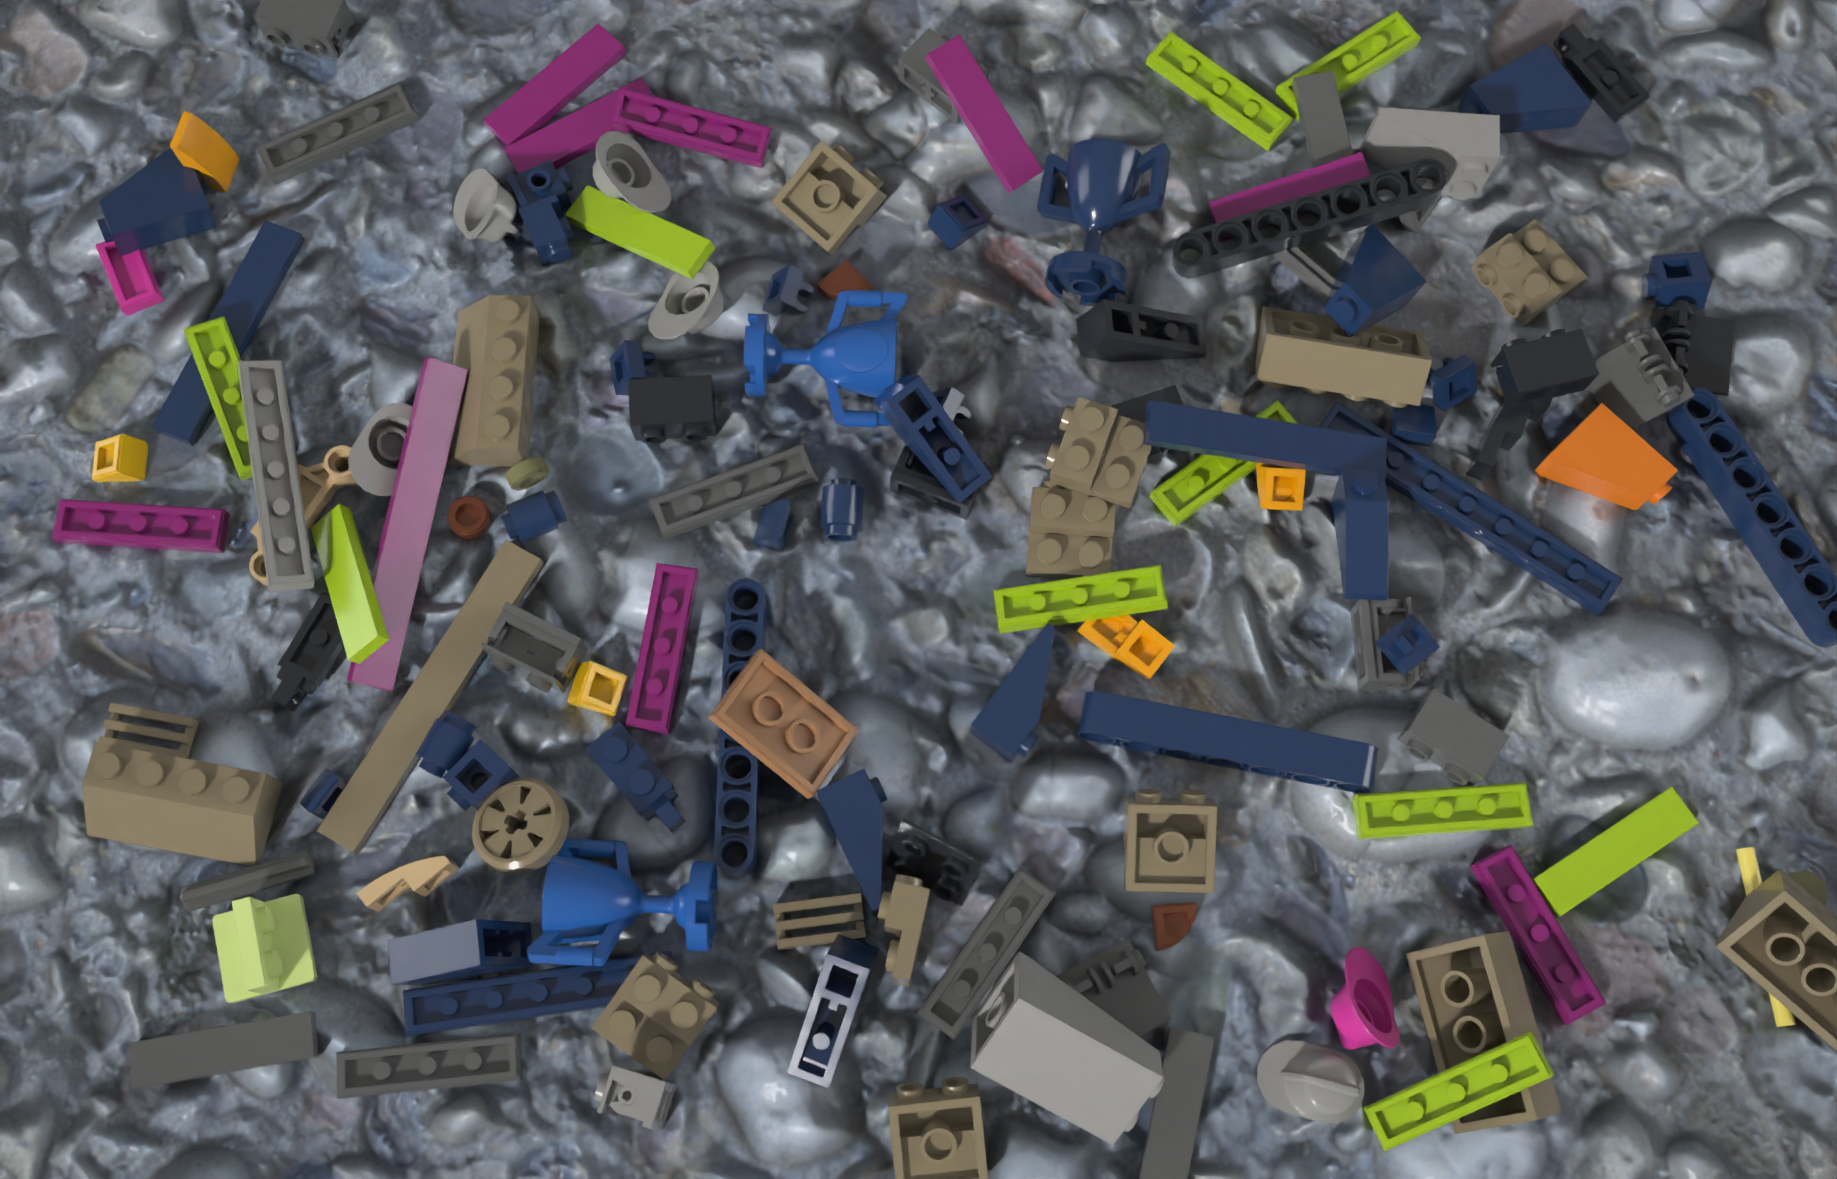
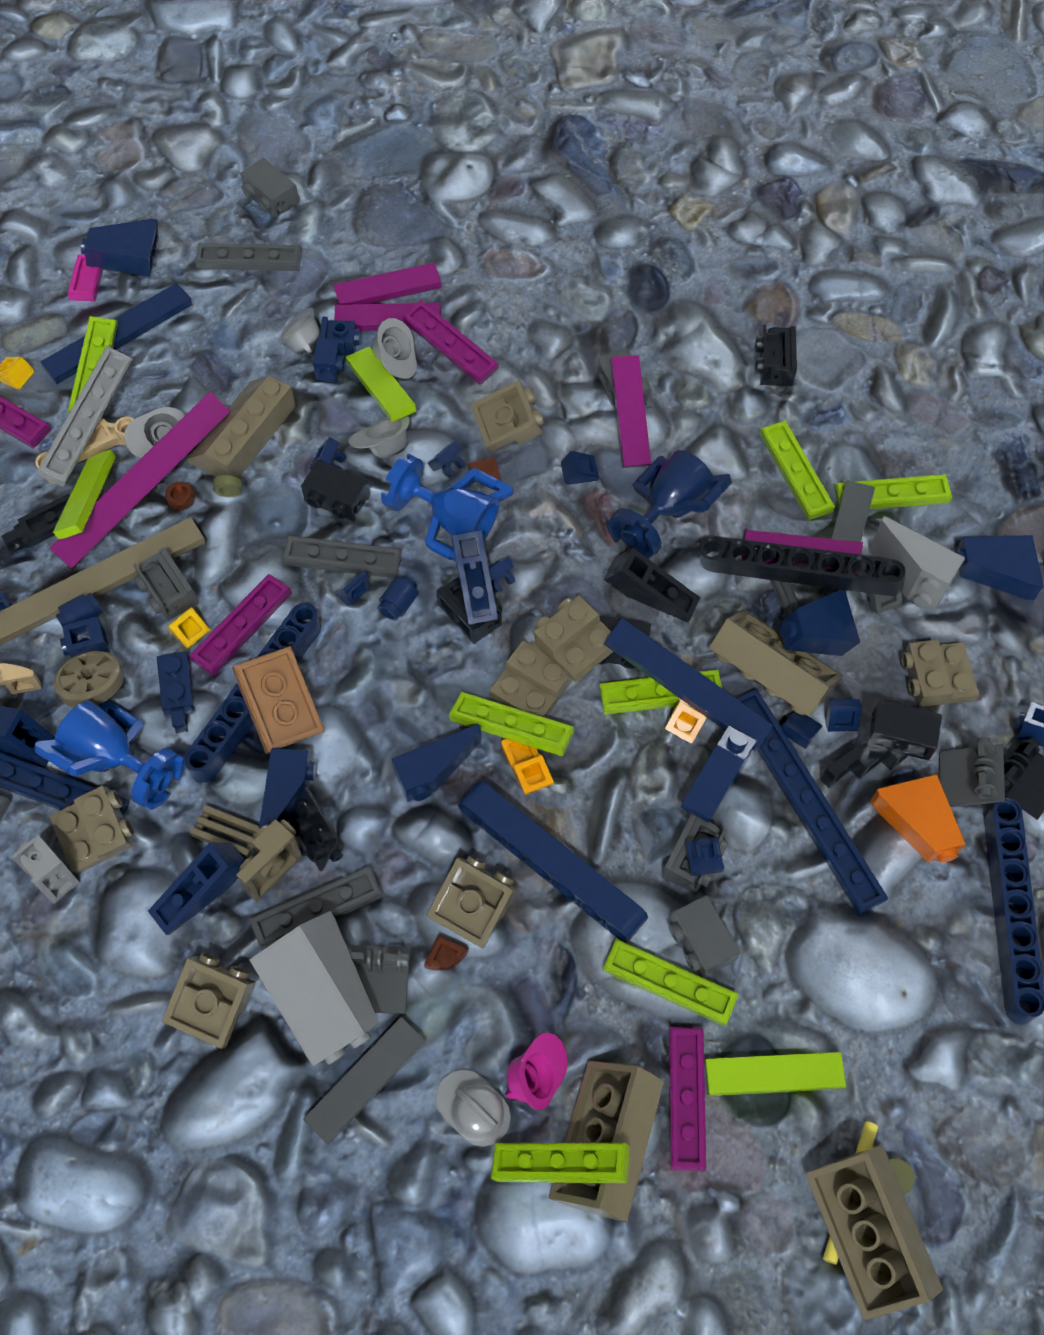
camera: 30 degrees right, 10 degrees down
light orange slope [170,111,240,193] -> none
dark blue brick [501,490,567,544] -> none

